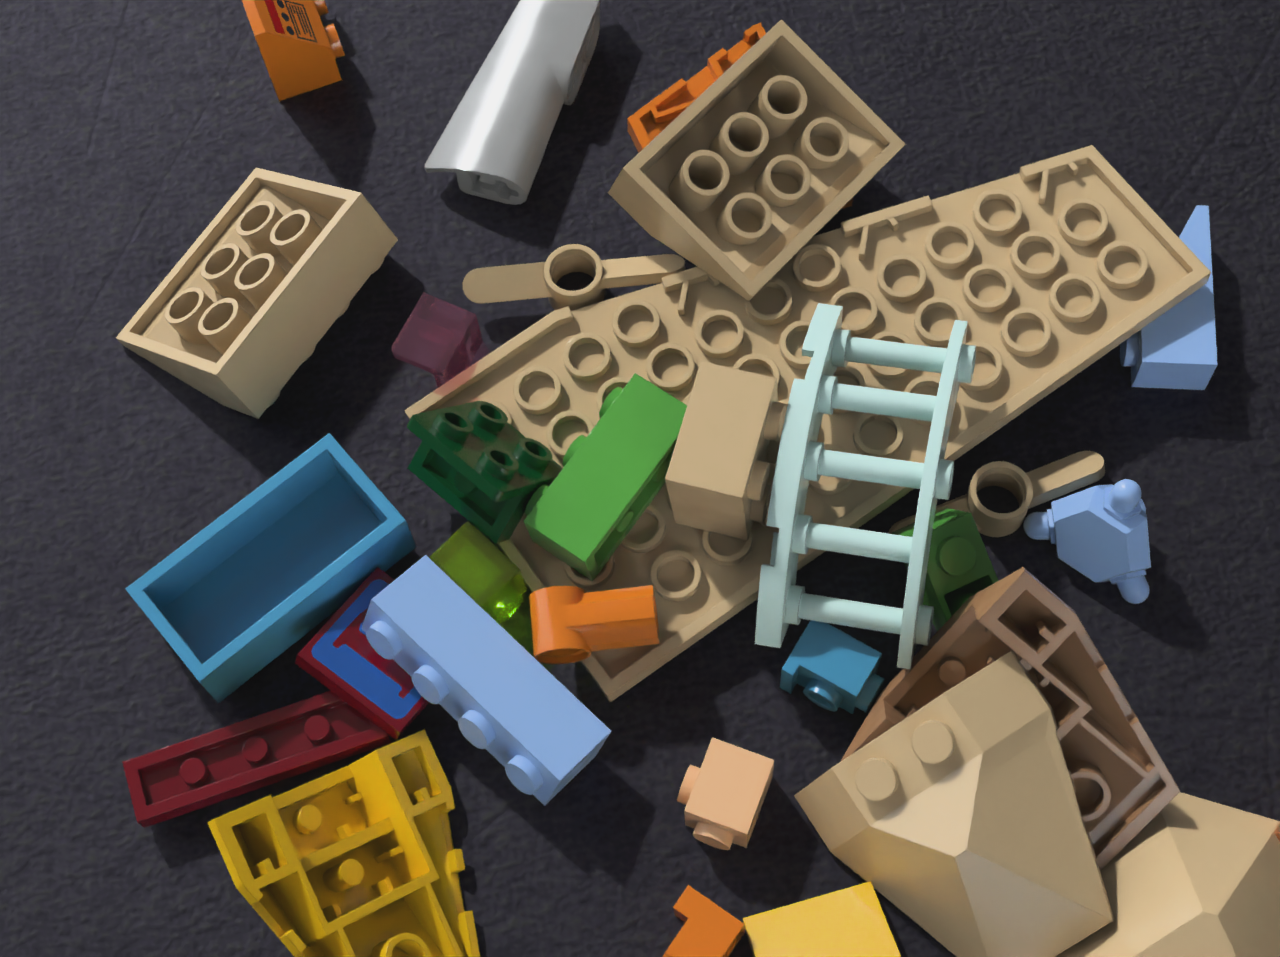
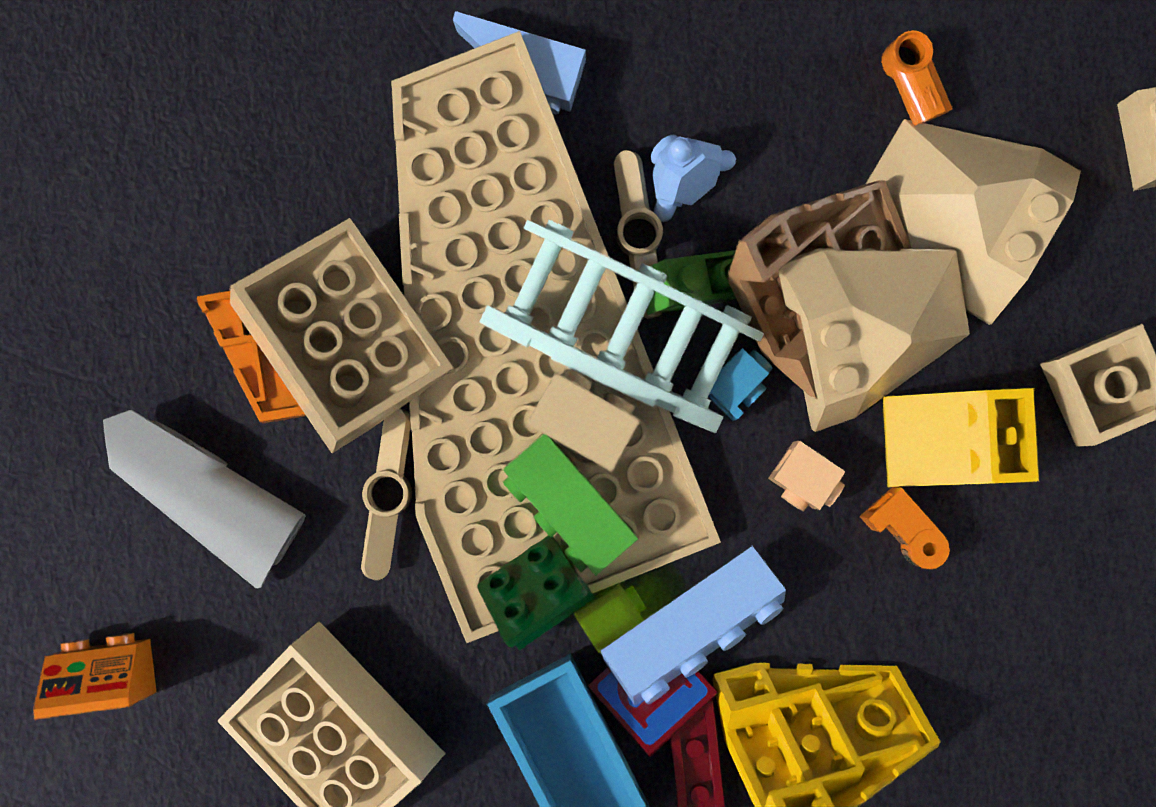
camera: 80 degrees left, 20 degrees up
clear pink panel [391,292,483,388] -> none
orange piece [529,585,660,664] -> none

